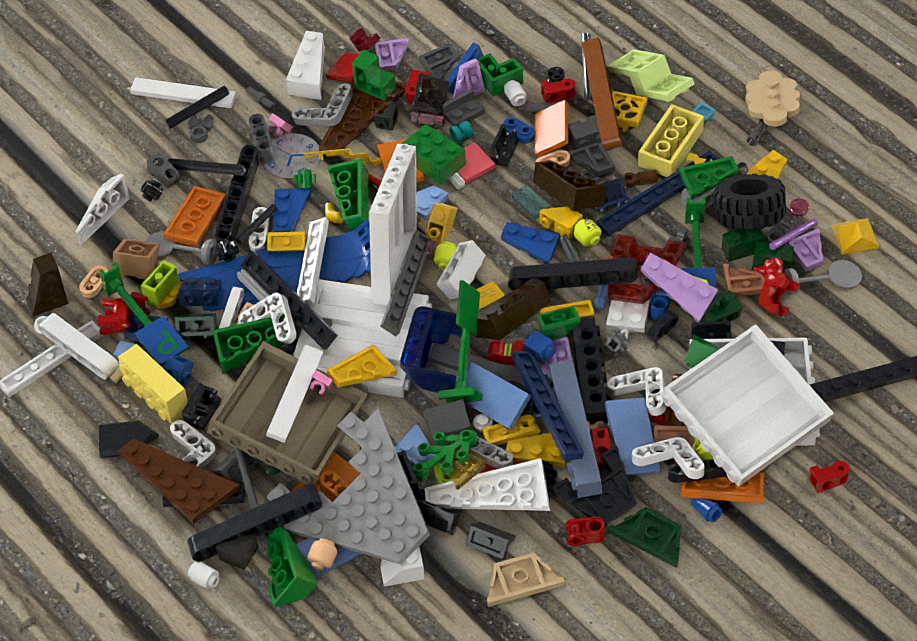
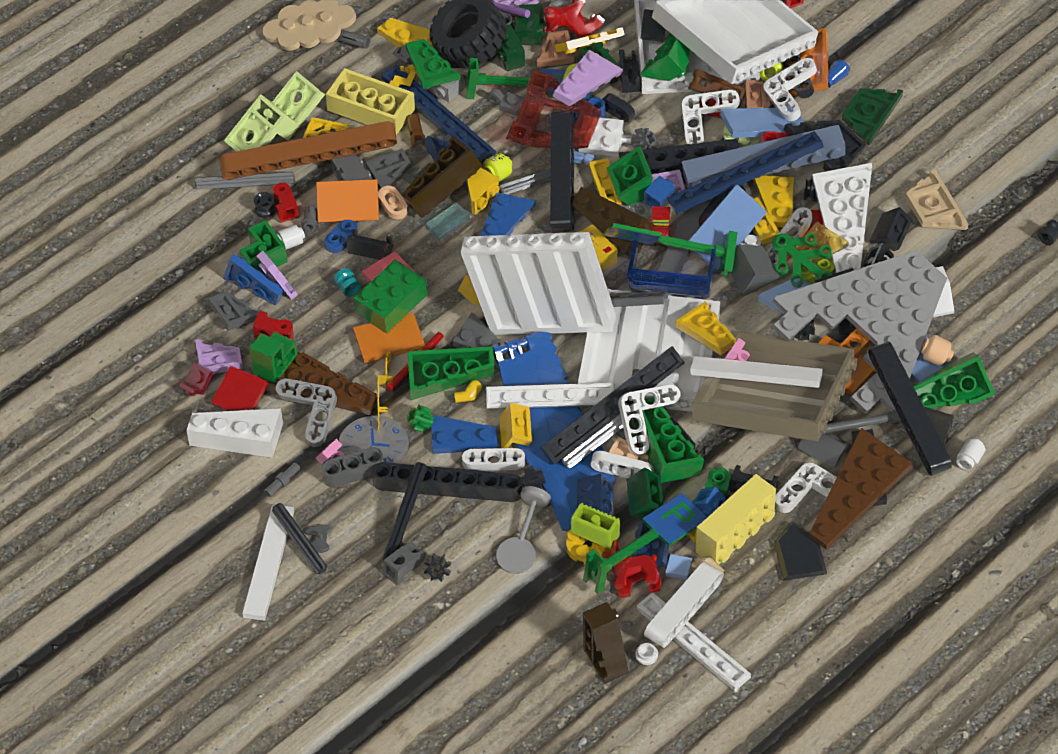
camera: 95 degrees left, 0 degrees up
white wedge [75,174,130,245] -> none
light nougat plate [79,265,108,298] -> none
medium nougat slope [112,238,160,279] -> none
orange tile [163,186,227,248] -> none
dark grey tile [190,126,208,143] -> none
black bar [236,204,277,244] -> none
pearl dark grey bracket [374,102,399,130] -> none
axle [410,112,445,126] -> none
clear smoke slope [412,73,450,116] -> none
light blue wing [417,185,449,221] -> none
dark grey bracket [443,89,485,126] -> none
red piece [565,517,605,546] -> none
medium azure tile [692,102,716,124] -> none
none -> wing [555,27,624,54]
none -> green brick [705,467,732,499]

